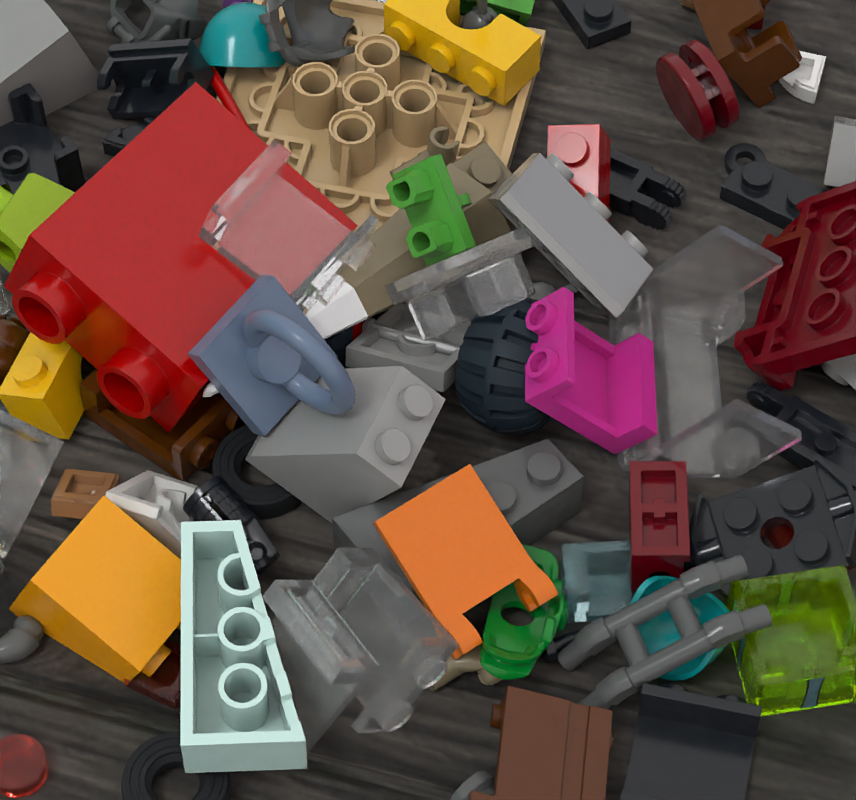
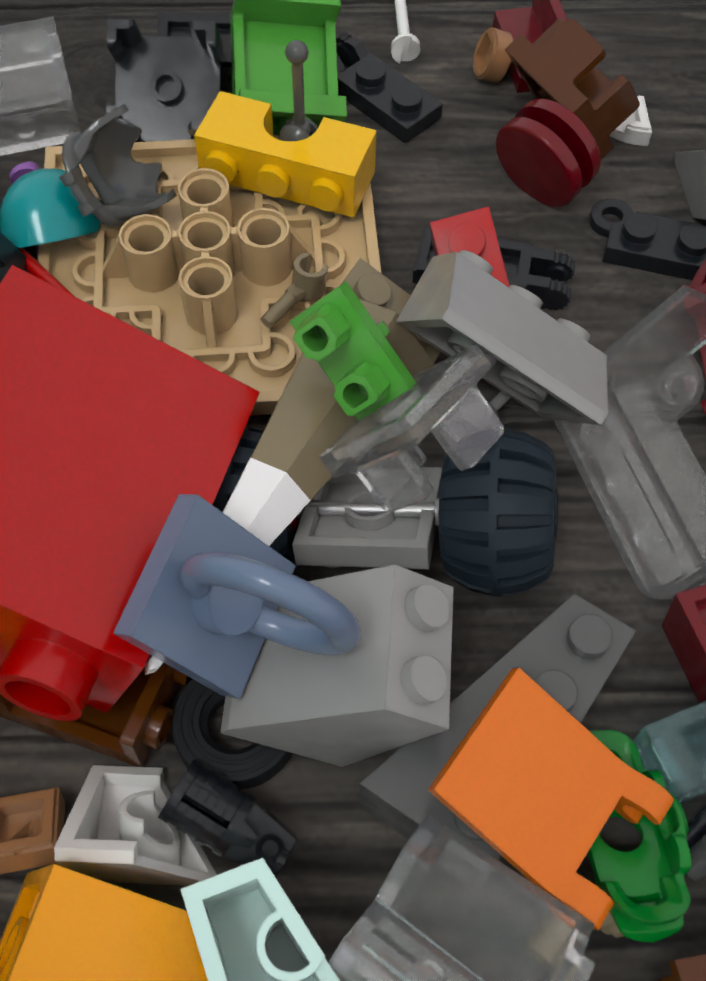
camera: 20 degrees left, 5 degrees up
clear panel [198,139,380,315] -> none
dark pink panel [525,287,658,455] -> none

